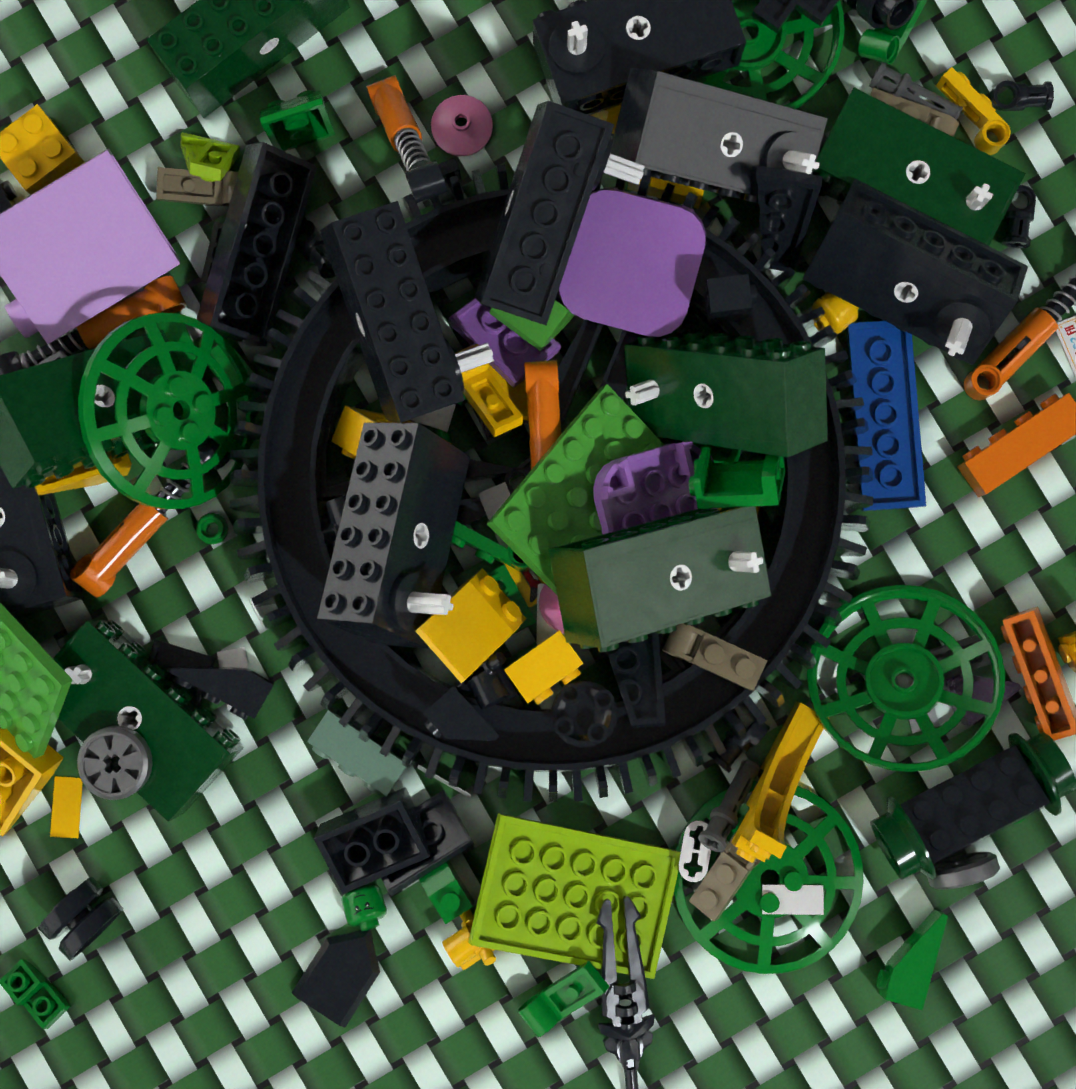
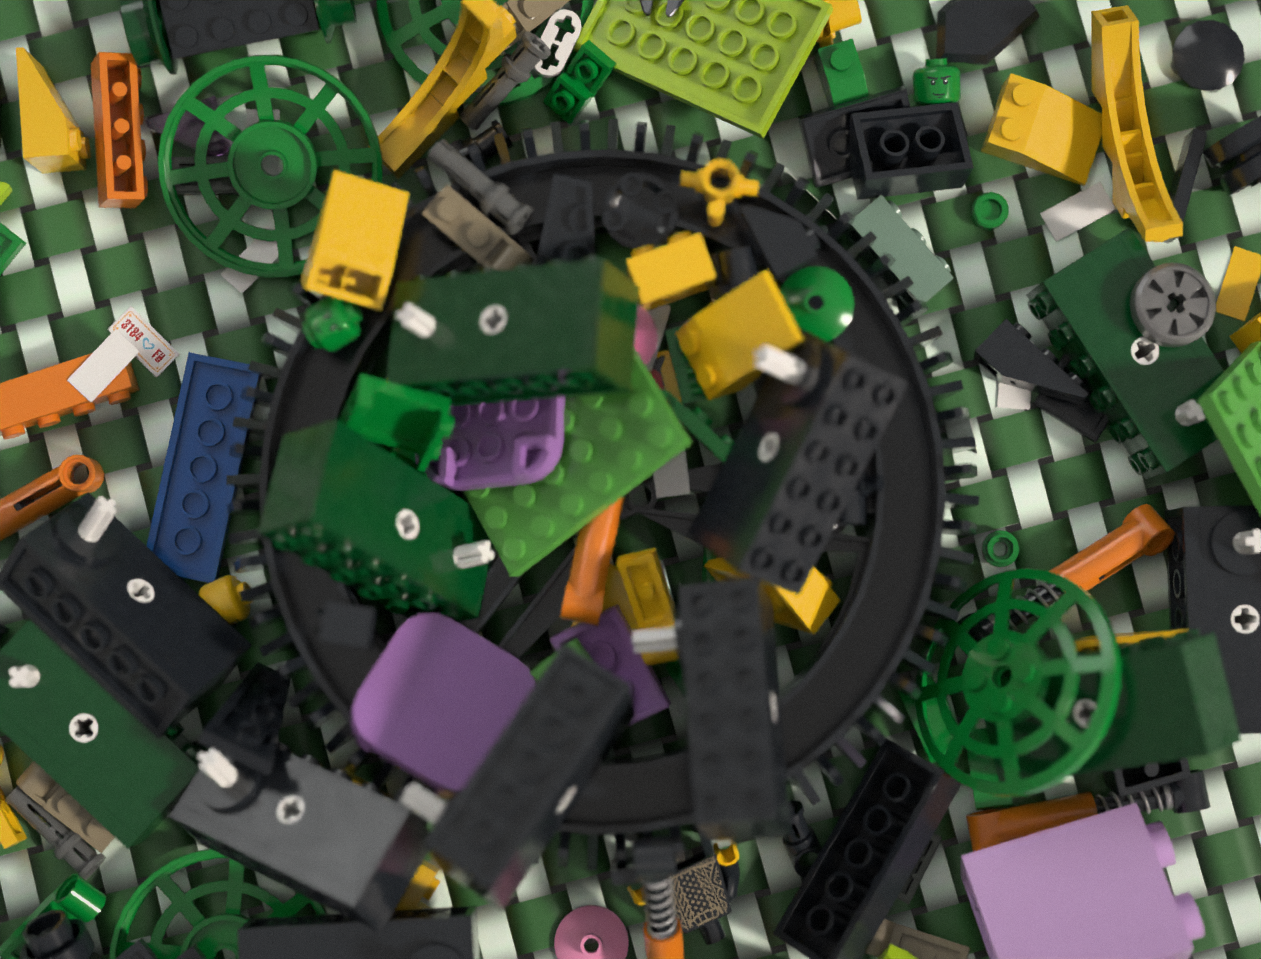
camera: 170 degrees left, 0 degrees up
none -> white sticker [67,329,140,403]
none -> white sticker [108,306,180,377]
none -> white sticker [221,226,278,293]
none -> yellow slope [300,170,409,310]
none -> green head [302,296,363,352]
none -> dark grey pin [428,139,533,235]
none -> green slope [543,40,617,125]
none -> black torso [627,840,740,945]
none -> yellow pin [680,159,759,227]
none -> green dish [779,266,854,341]
none -> green tile [970,192,1009,230]
none -> yellow slope [981,73,1102,186]
none -> white sticker [1040,181,1116,242]
none -> yellow arch [1091,5,1183,242]
none -> black tile [1164,129,1207,244]
none -> black dish [1171,20,1245,93]

